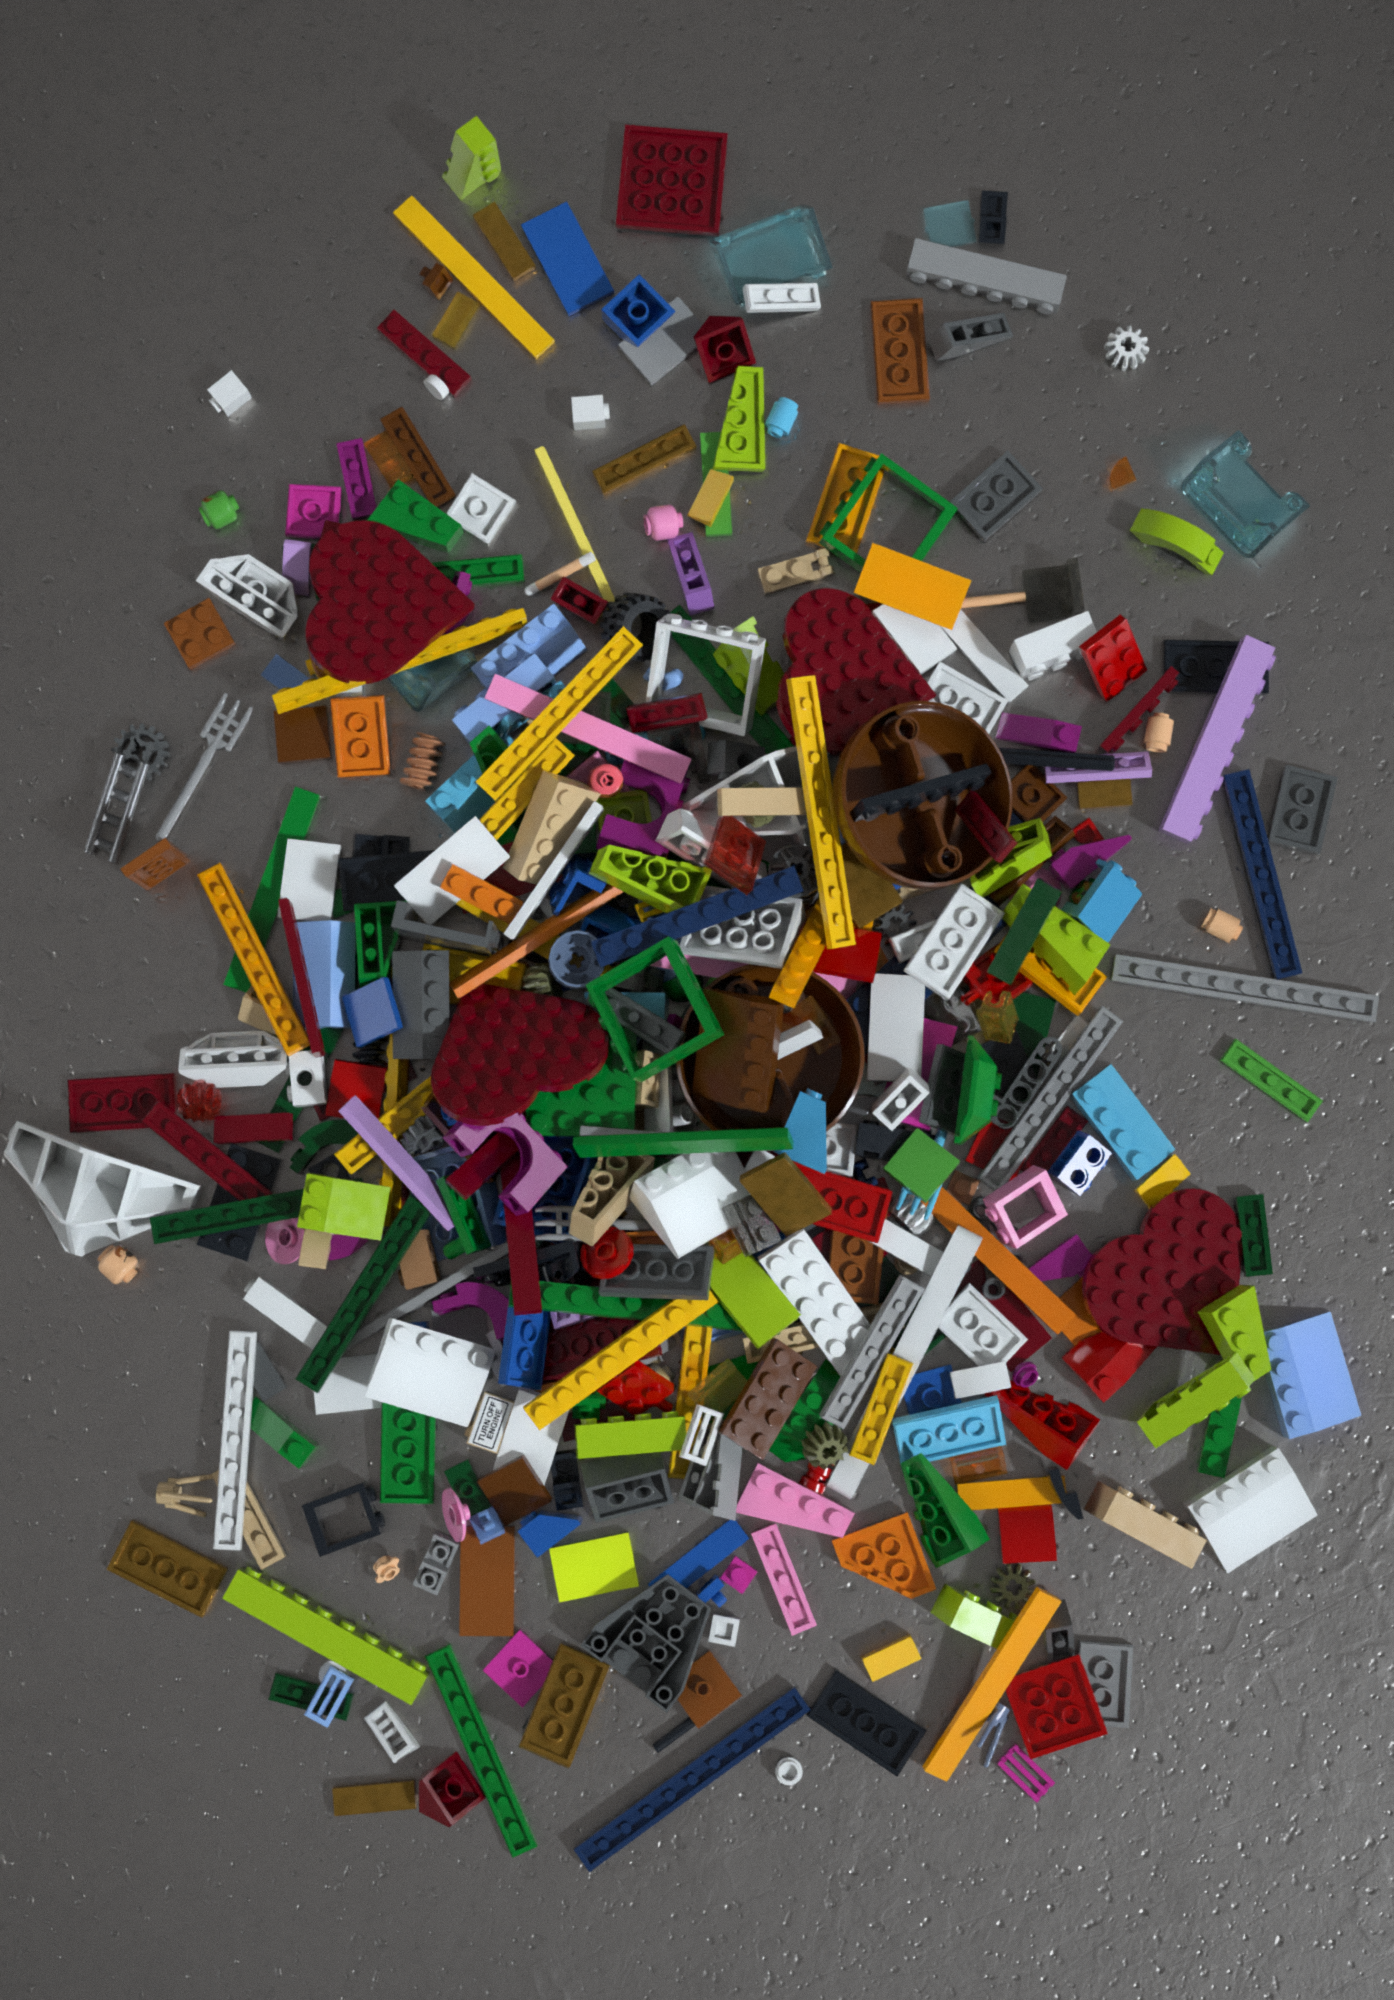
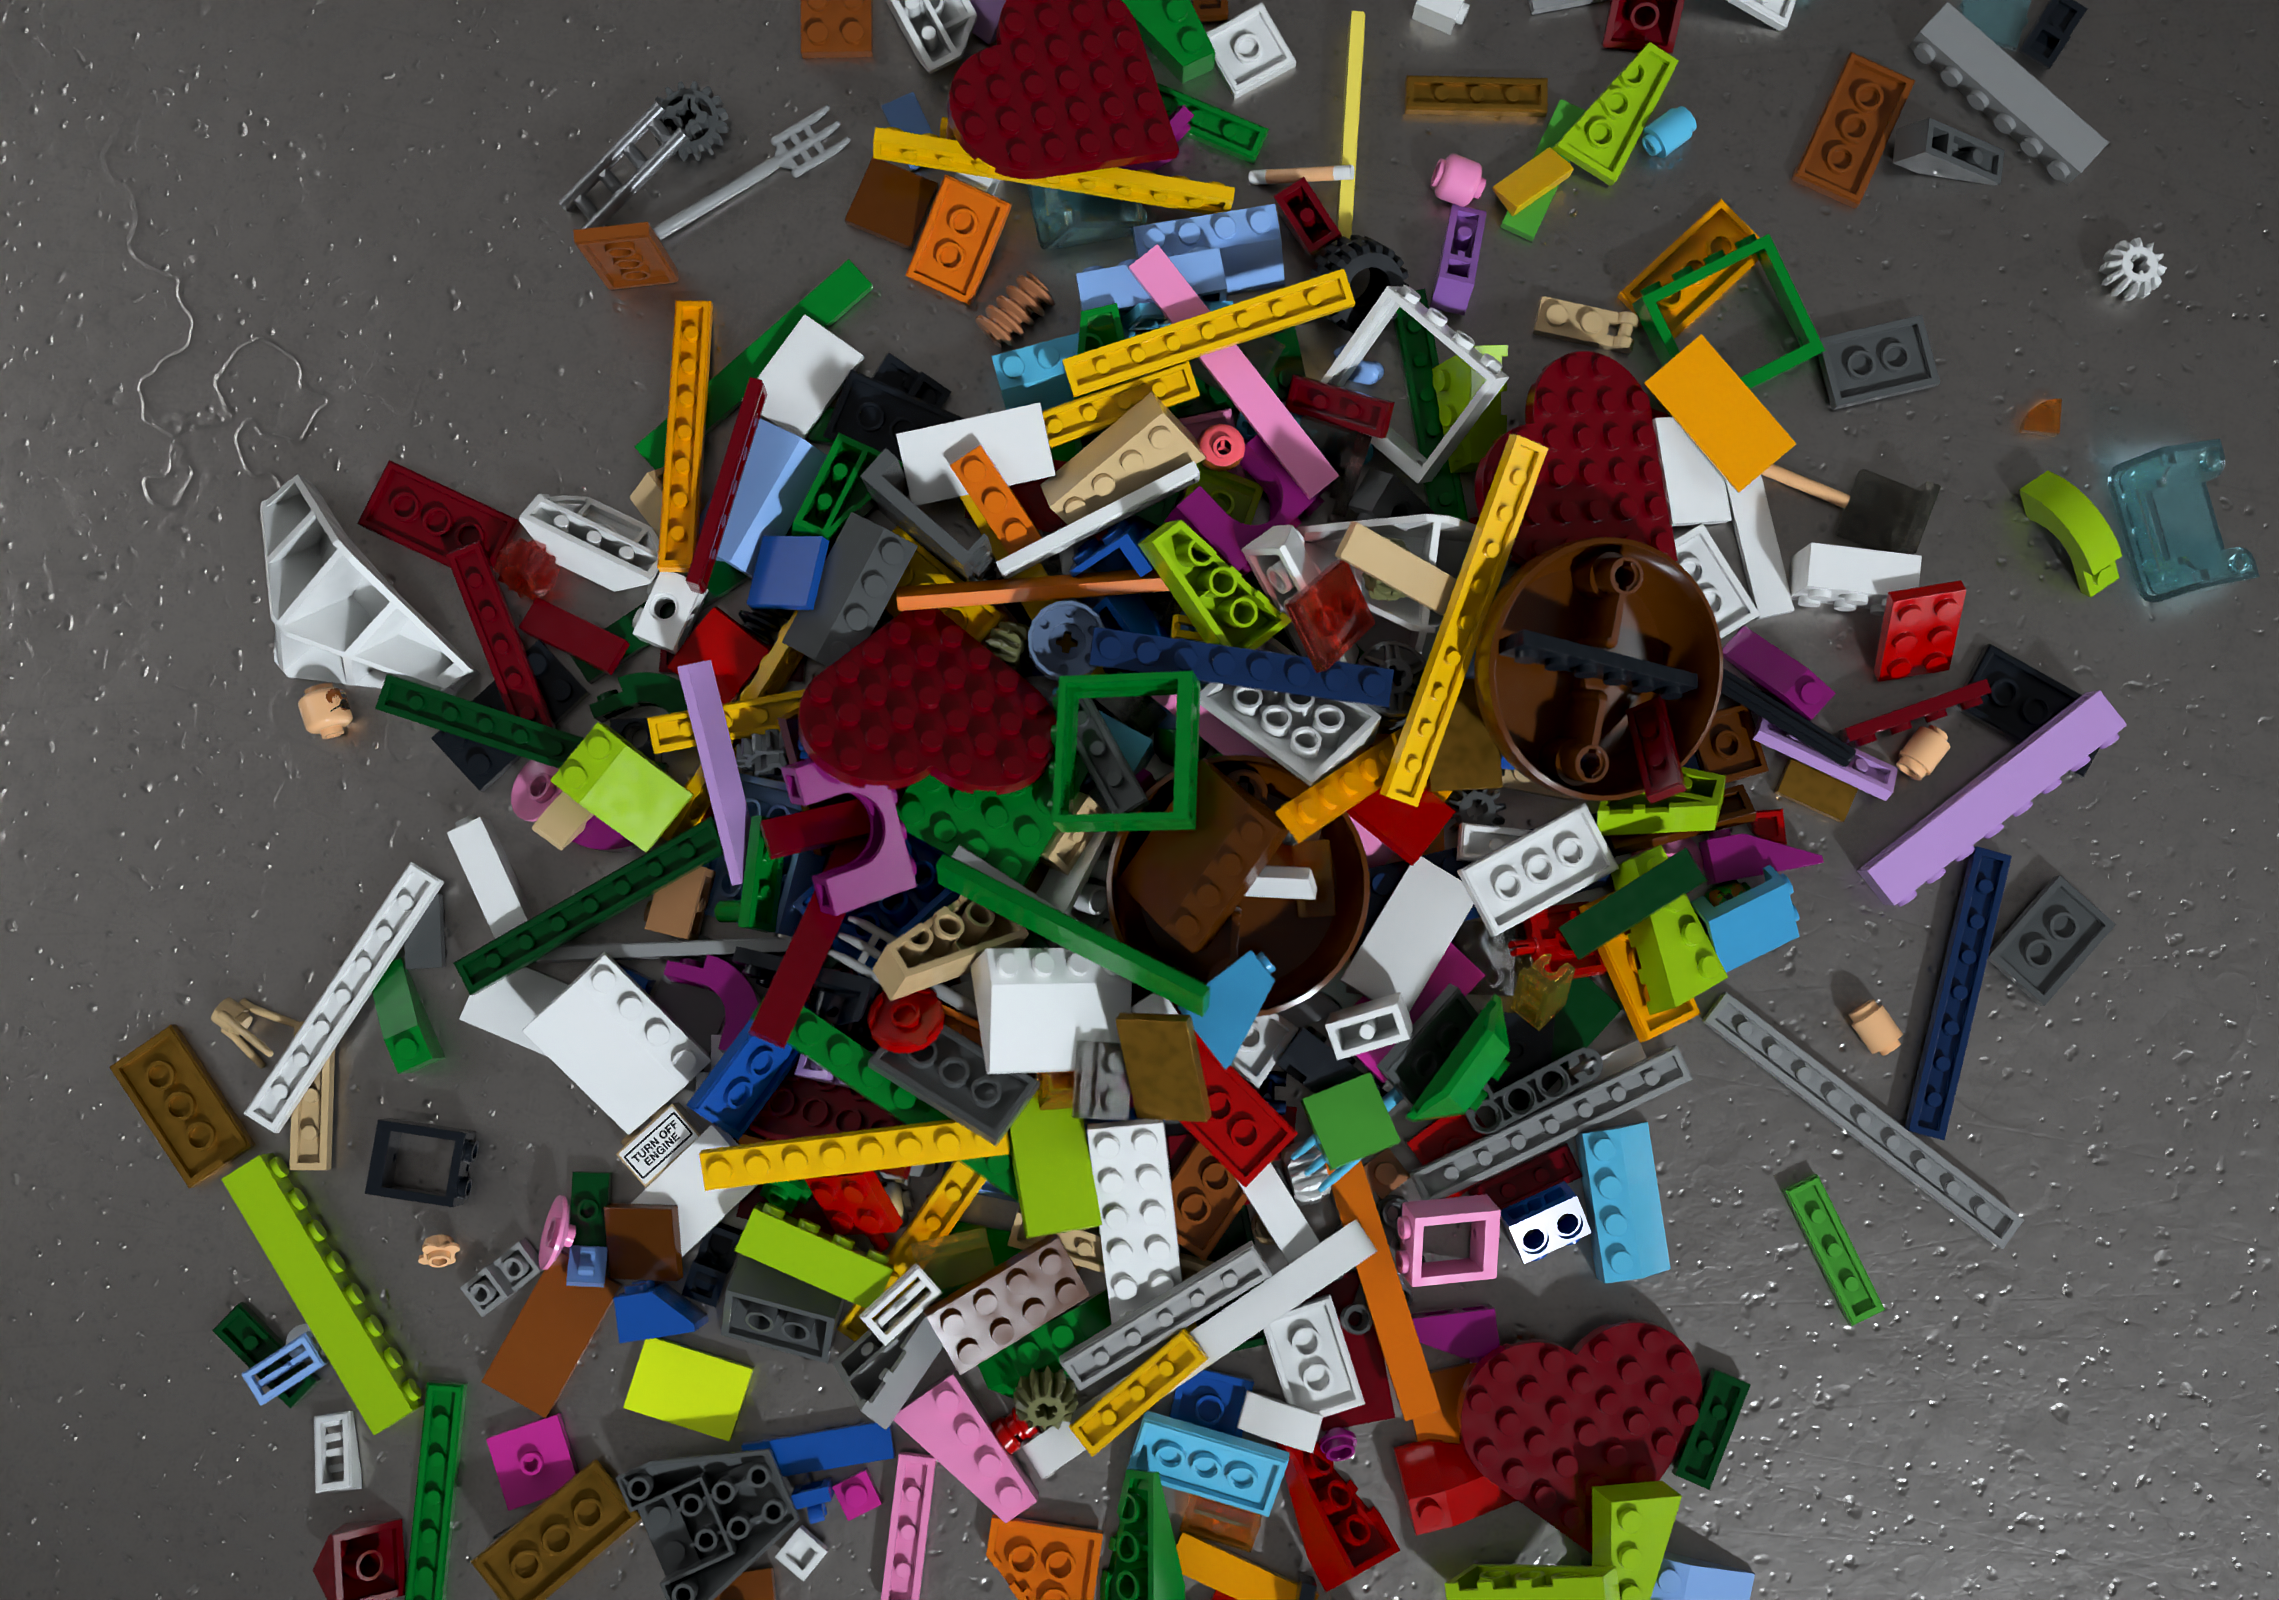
camera: 25 degrees right, 0 degrees up
pearl gold tile [332,1779,417,1816] -> none
green tile [380,1402,436,1504] -> none
yellow slope [1133,1154,1191,1208] -> none

